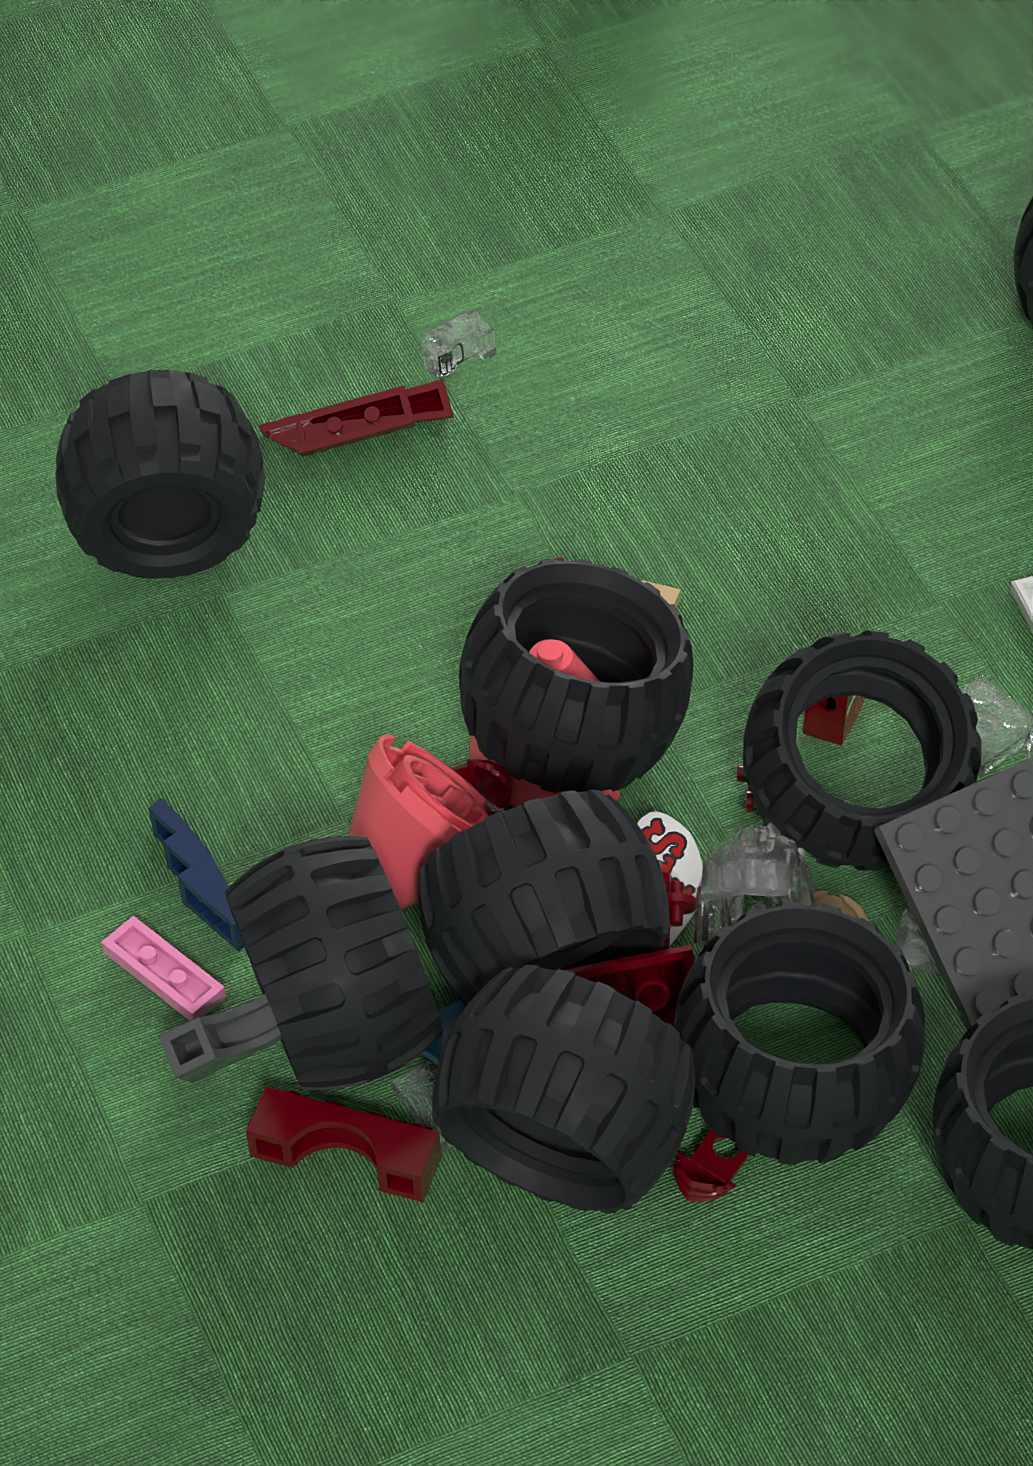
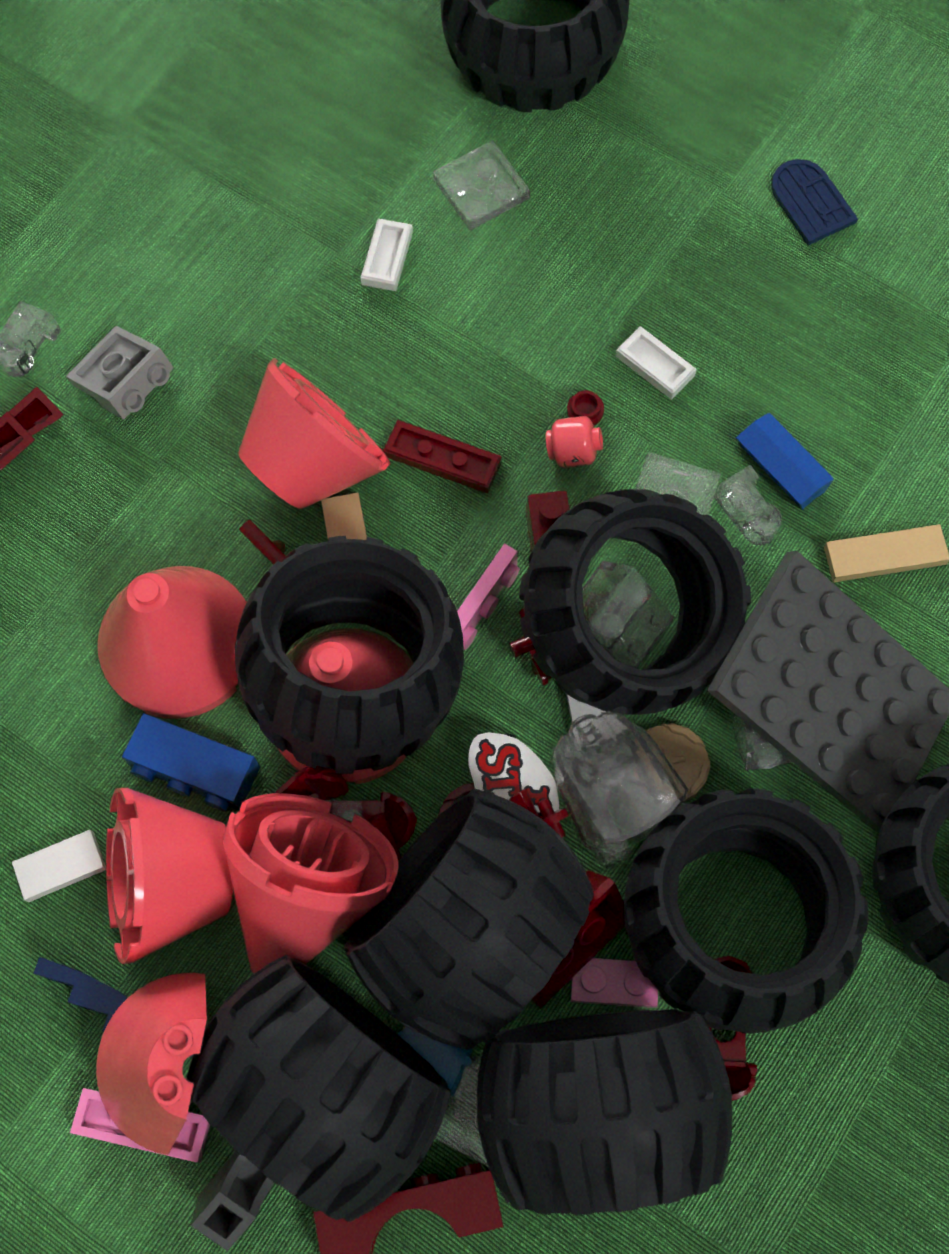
camera: 30 degrees left, 20 degrees up
none -> white tile [12,830,106,902]
none -> light grey plate [66,326,174,420]
none -> coral cone [96,973,207,1155]
none -> coral cone [98,566,247,719]
none -> coral cone [106,788,233,964]
none -> blue brick [122,713,260,812]
none -> coral cone [238,358,390,509]
none -> white tile [360,218,413,291]
none -> dark red tile [383,419,502,494]
none -> clear plate [433,140,530,230]
none -> bright pink plate [457,543,520,650]
none -> coral head [546,416,603,468]
none -> dark red plate [567,390,604,426]
none -> clear slope [582,561,675,668]

